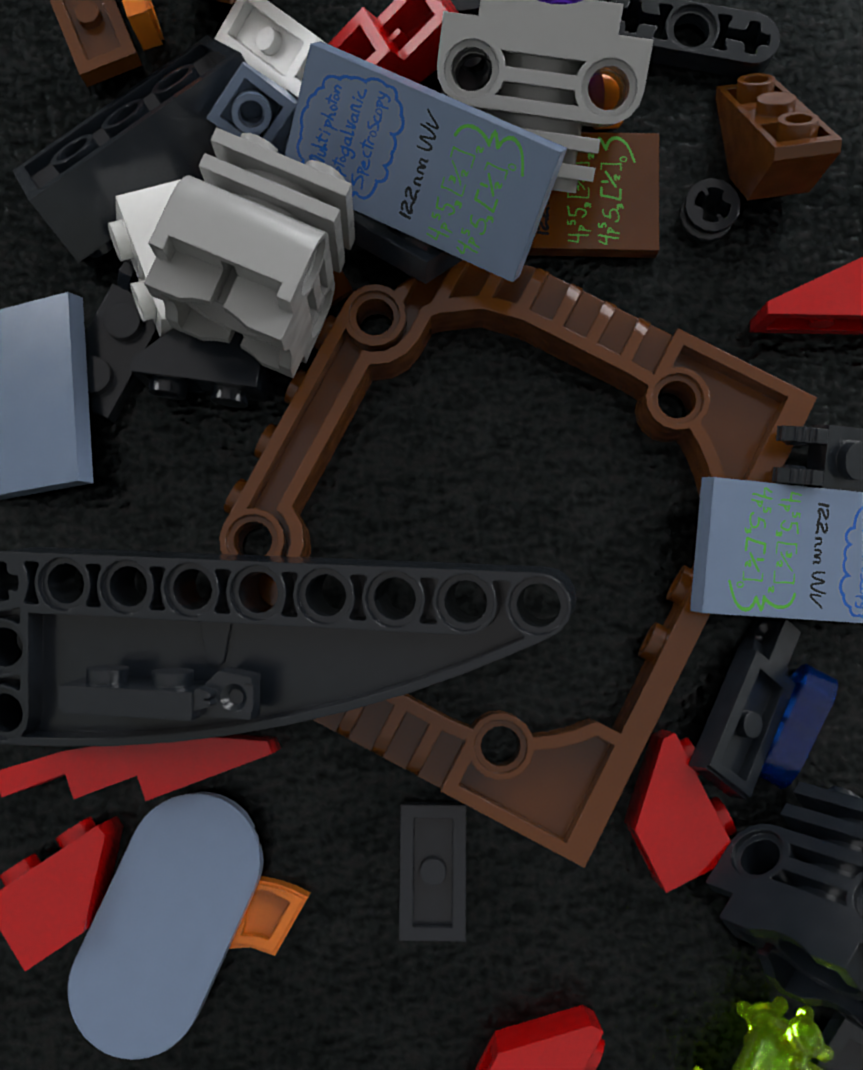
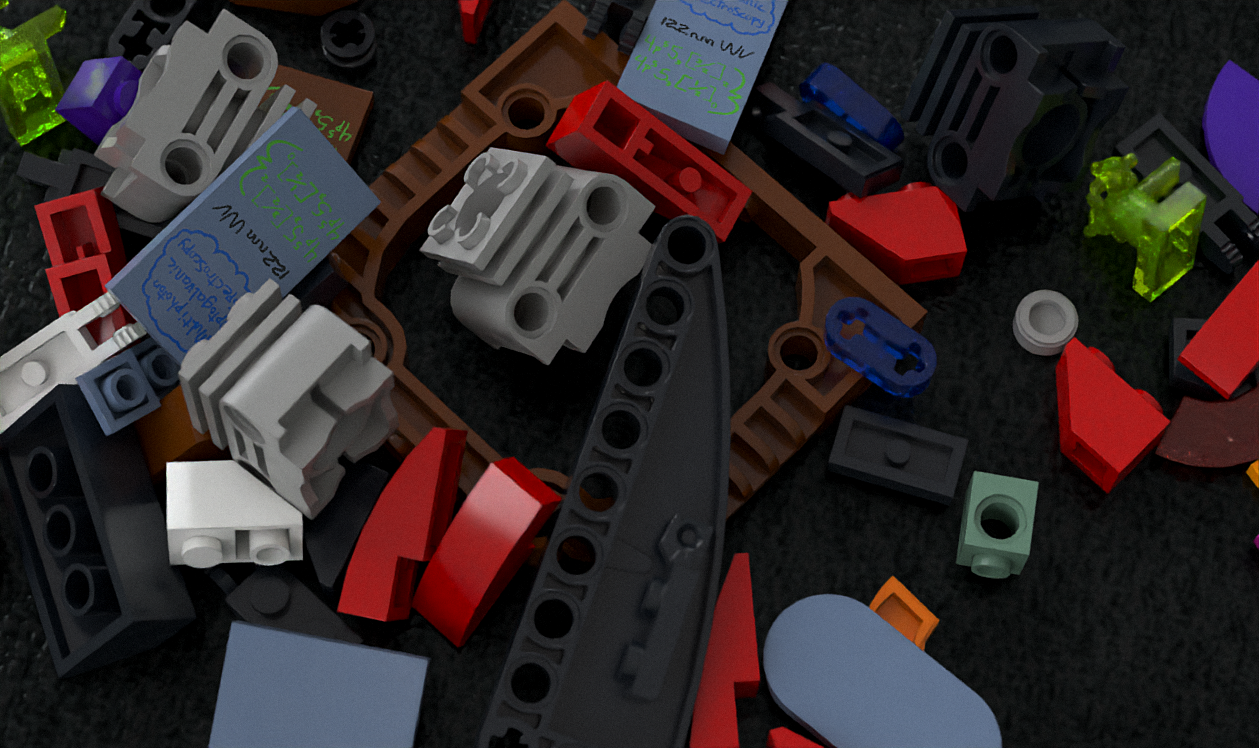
camera: 80 degrees left, 15 degrees down
none -> red slope [337,427,468,622]
none -> red slope [411,457,562,647]
none -> light grey piece [420,147,656,365]
none -> red slope [545,80,753,244]
none -> clear blue beam [823,297,937,397]
none -> sand green brick [956,471,1039,579]
none -> light grey tile [1013,290,1078,356]

